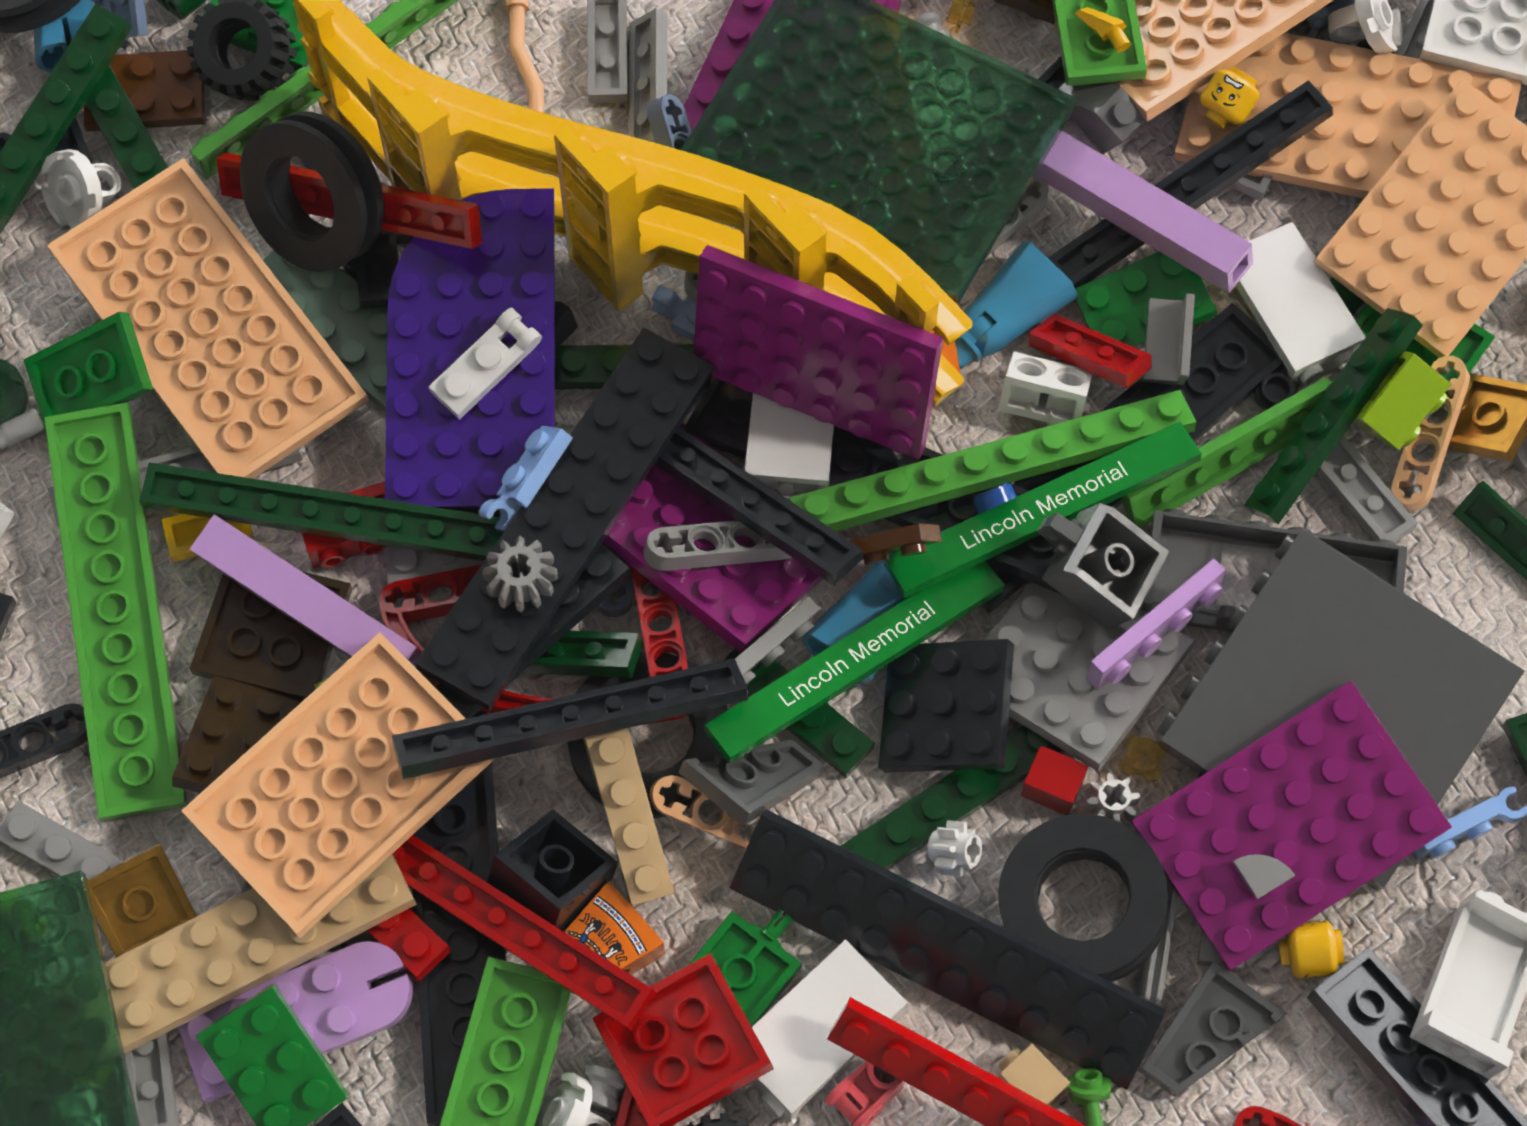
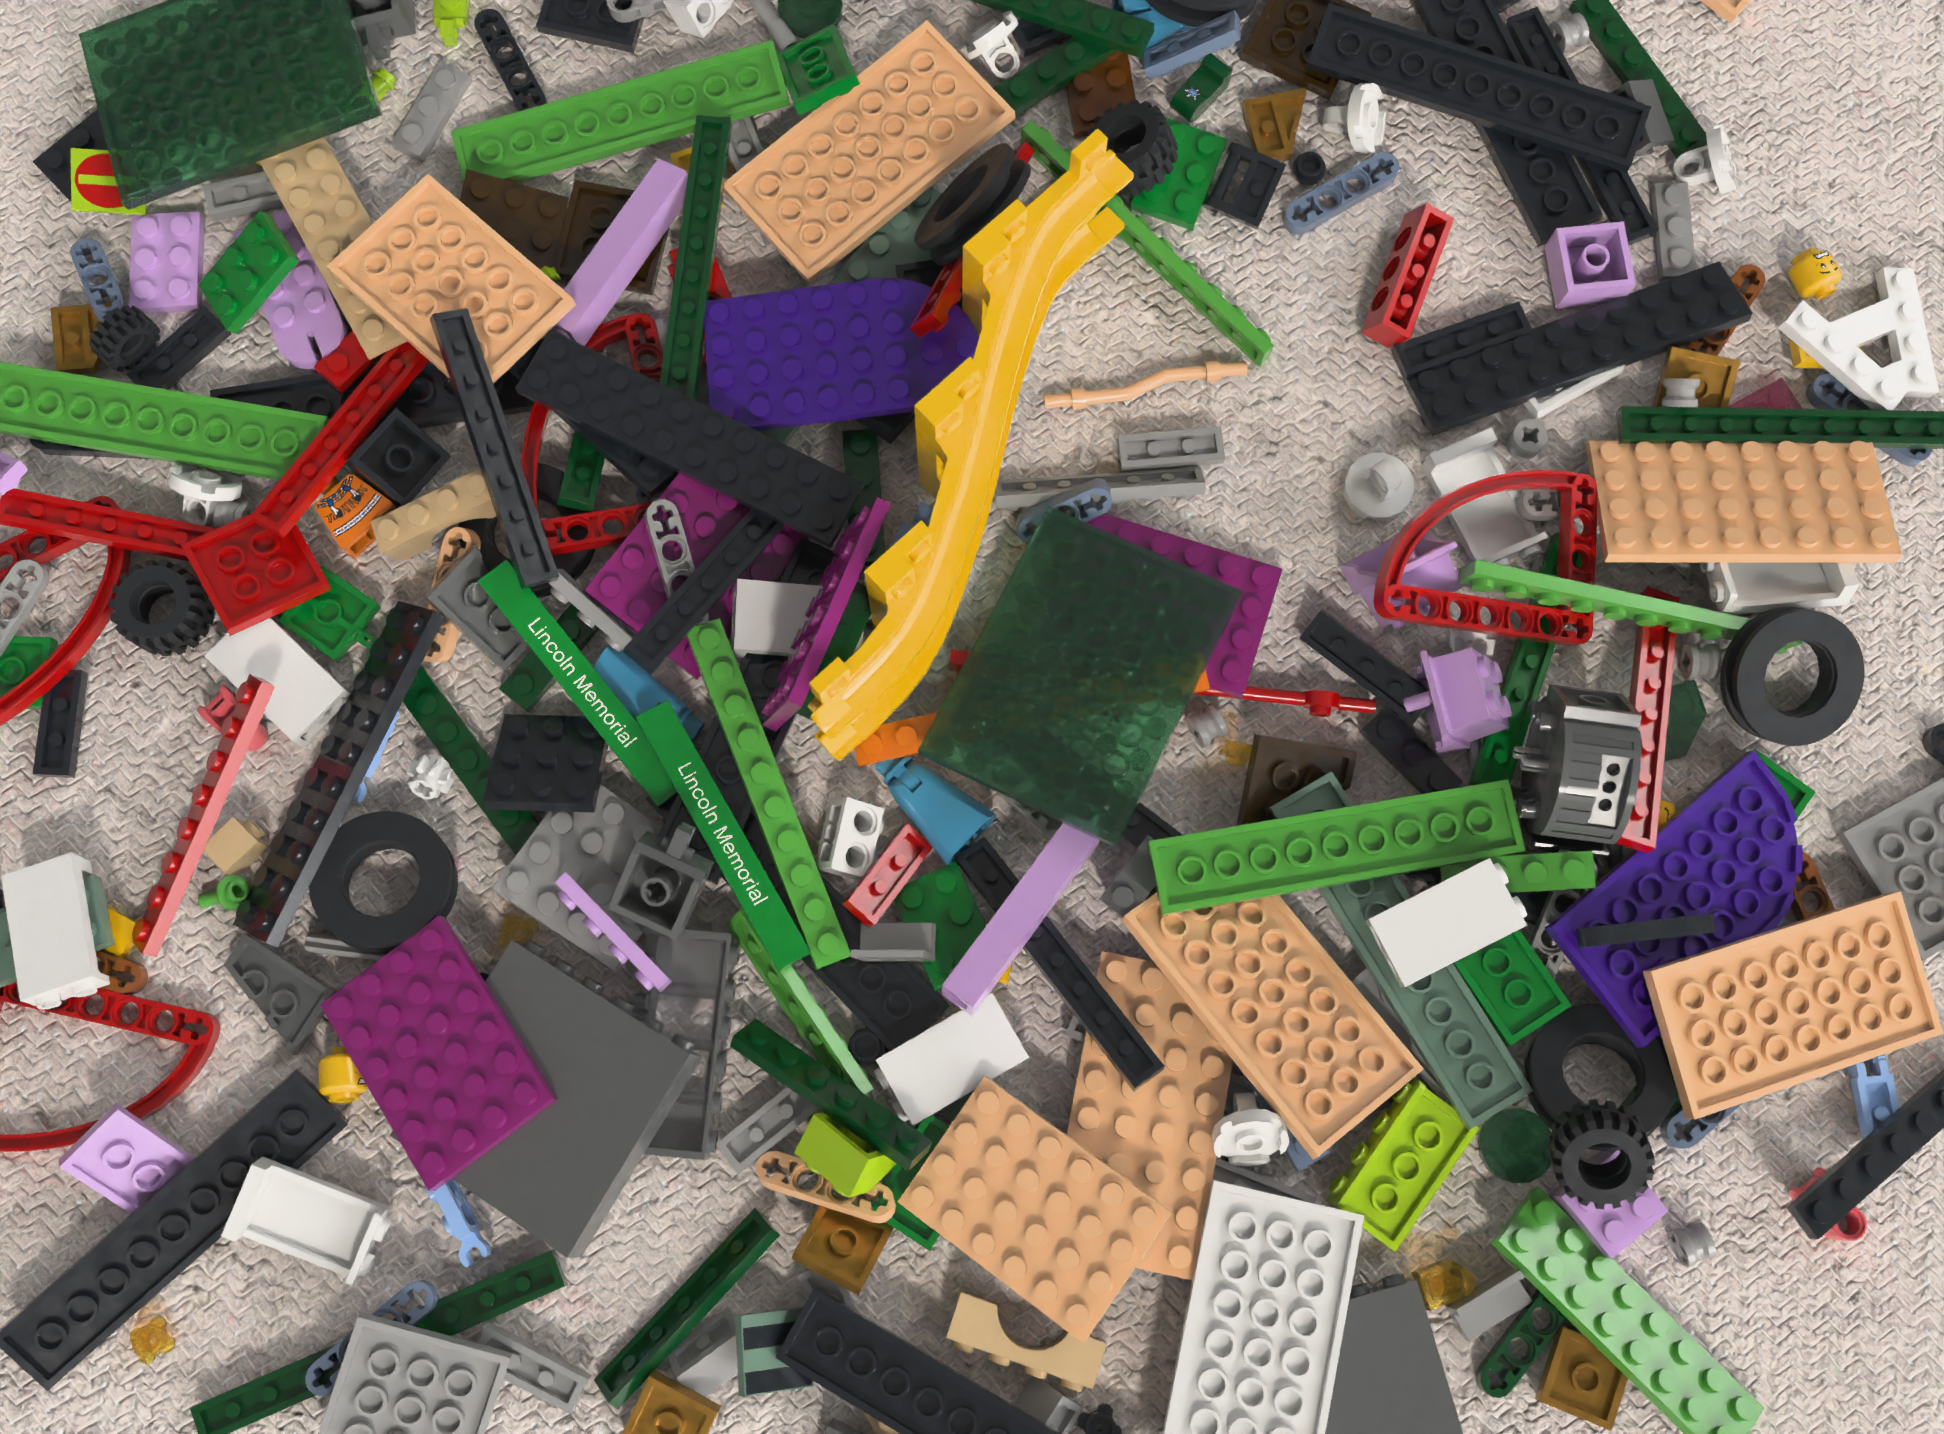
camera: 85 degrees right, 10 degrees up
pearl gold plate [80,844,197,957] -> none
white plate [429,307,542,420] -> none
light blue plate [479,425,573,531] -> none
light grey gear [483,536,558,613] -> none
reddish brown plate [849,523,942,565] -> none
blue tile [972,482,1017,514] -> none
red panel [1021,746,1089,815] -> none
yellow bar [1074,7,1131,53] -> none
white gear [1085,773,1141,822] -> none
yellow head [1200,66,1260,129] -> none
light grey tile [1232,854,1295,900] -> none

